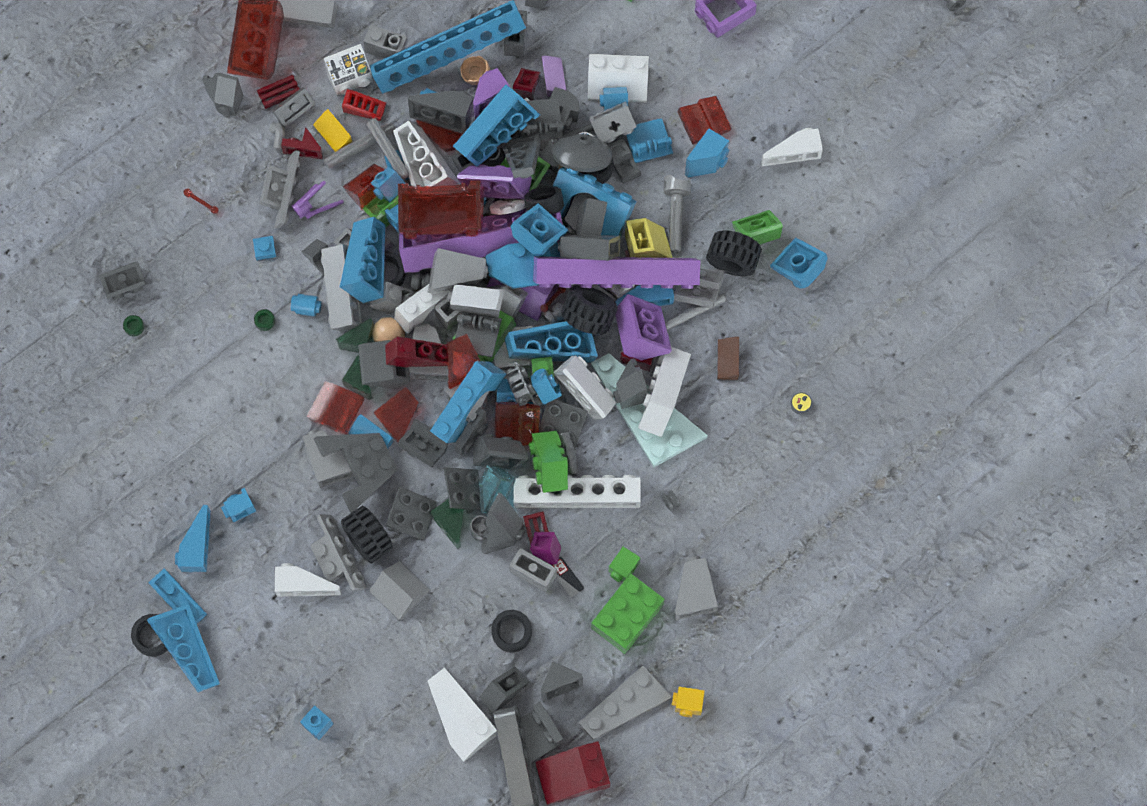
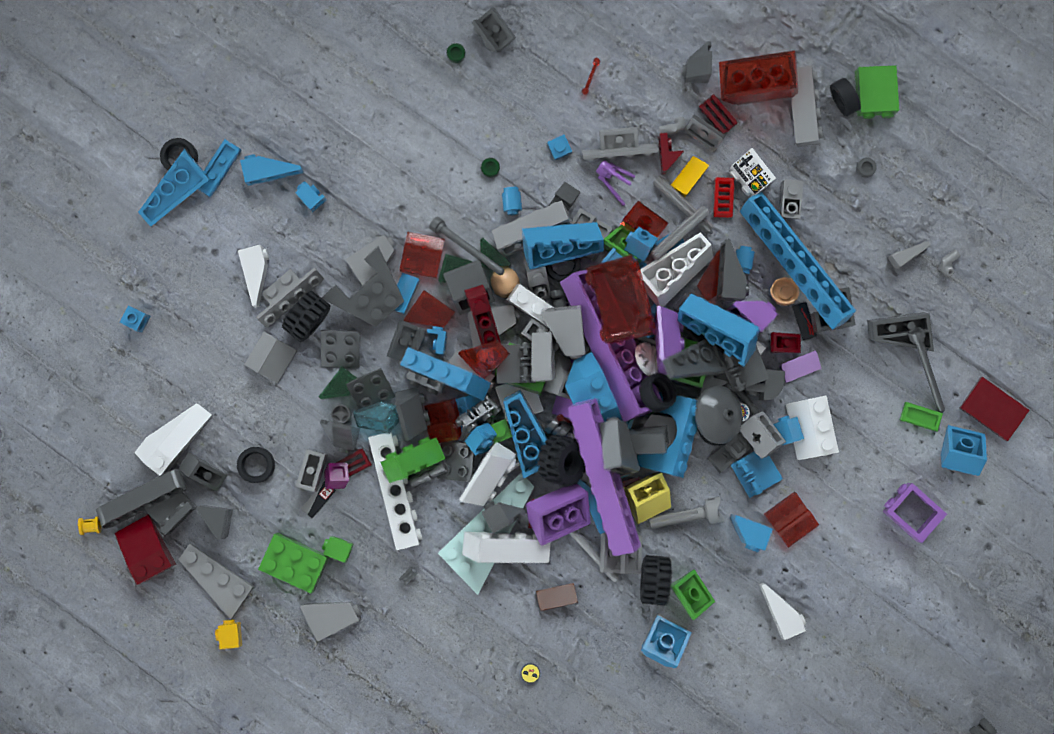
camera: 75 degrees right, 15 degrees up
dark azure slope [511,204,568,256] -> none
none -> dark azure bracket [427,326,447,356]
none -> dark grey piece [429,216,504,275]
none -> black sticker [792,302,817,340]

